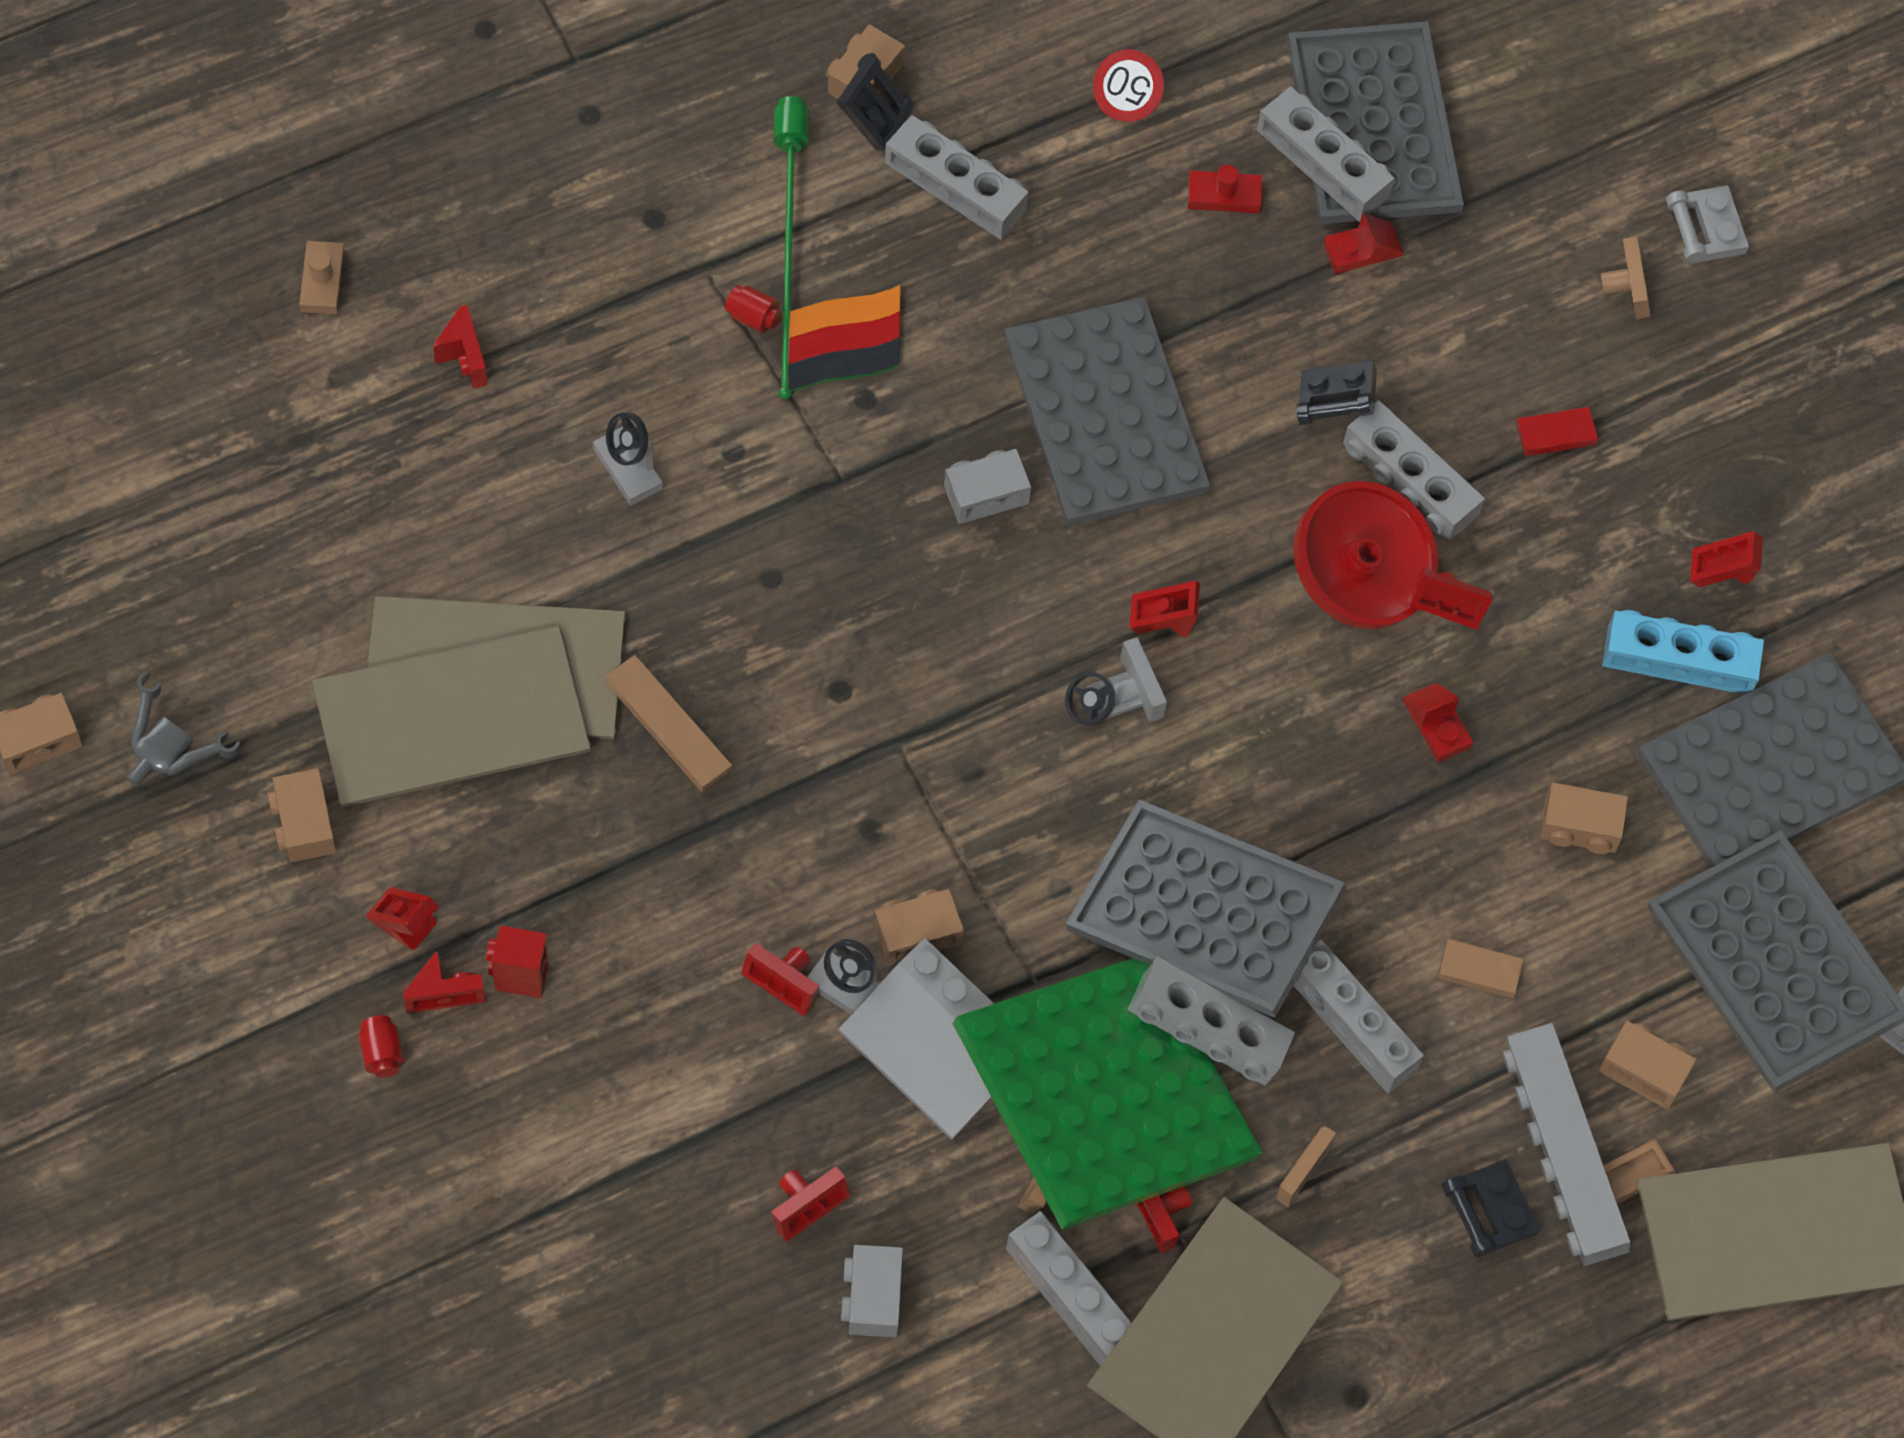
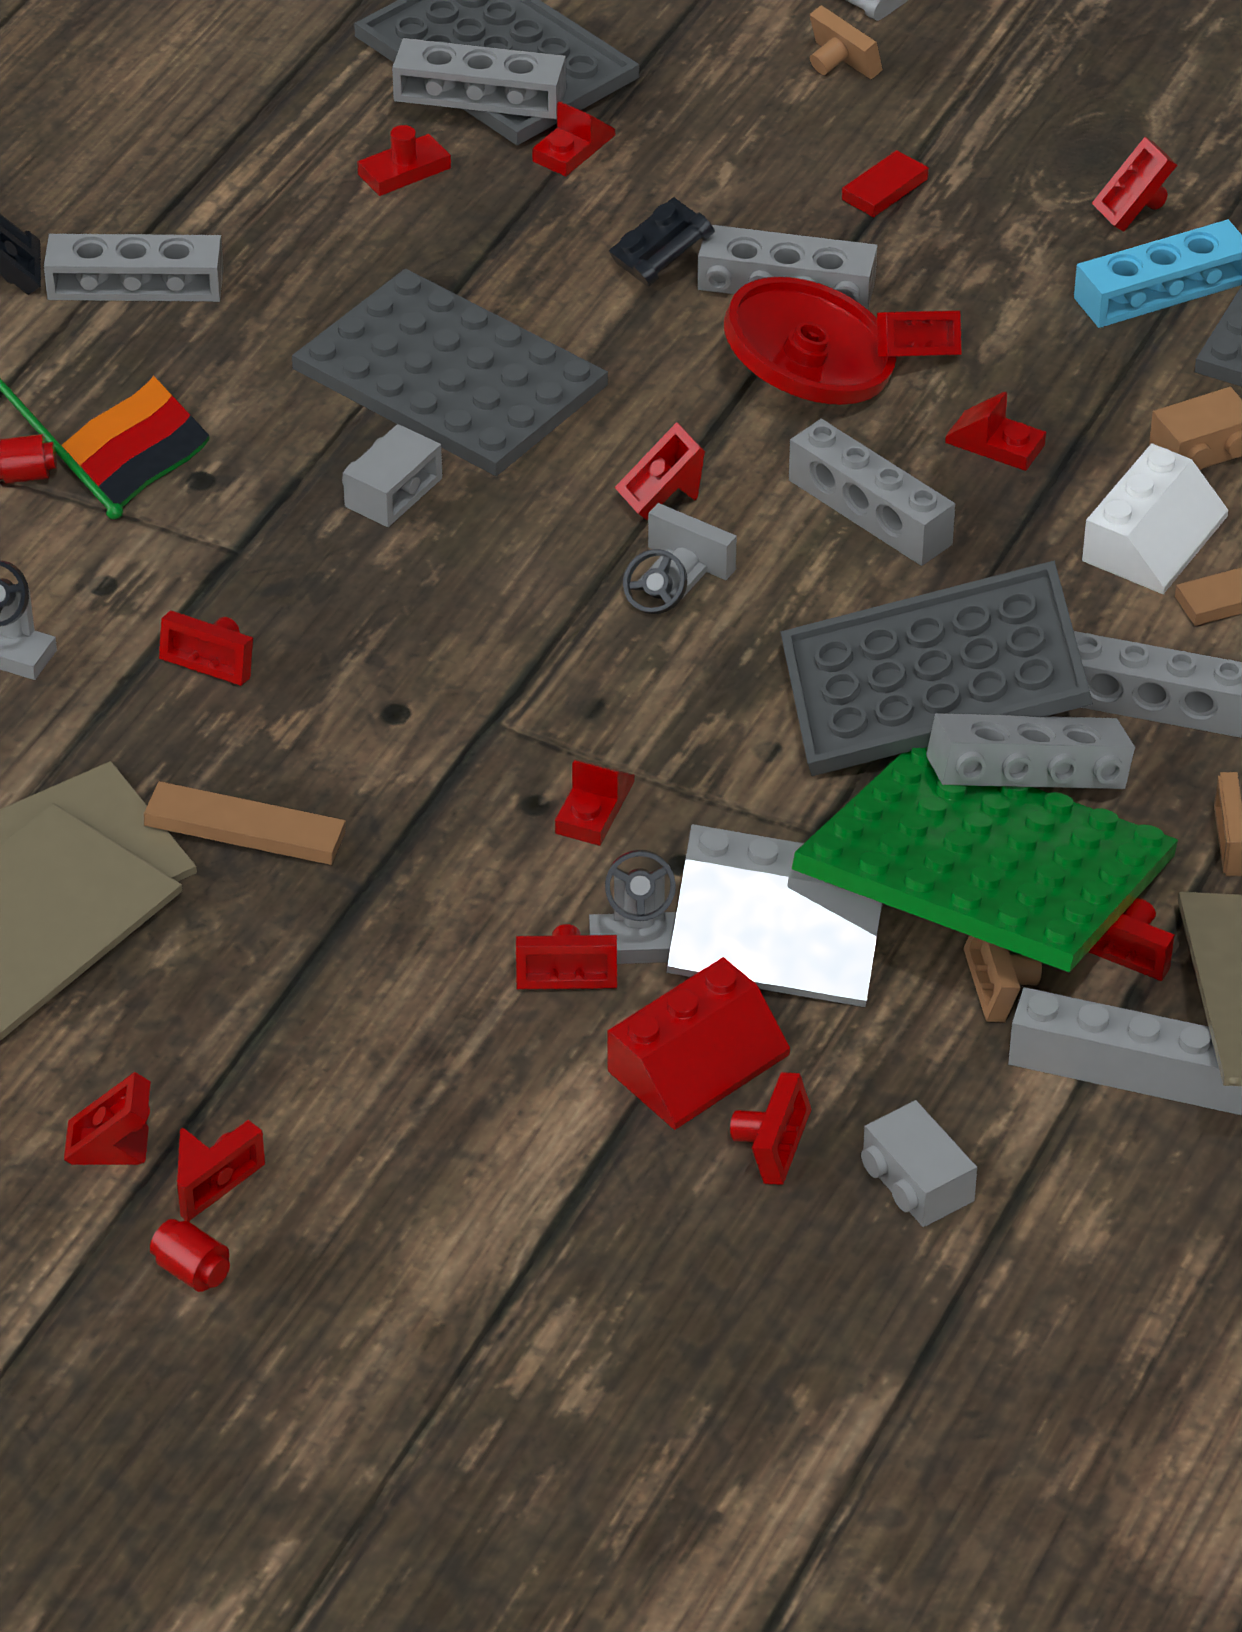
camera: 30 degrees left, 20 degrees down
red brick [486,925,550,998] -> none
medium nougat brick [873,889,964,966] -> none
piece [1093,49,1165,122] -> none
none -> red tile [159,610,253,686]
none -> red slope [555,760,635,846]
none -> red slope [607,956,790,1130]
none -> light grey brick [789,419,955,566]
none -> white slope [1082,443,1228,594]

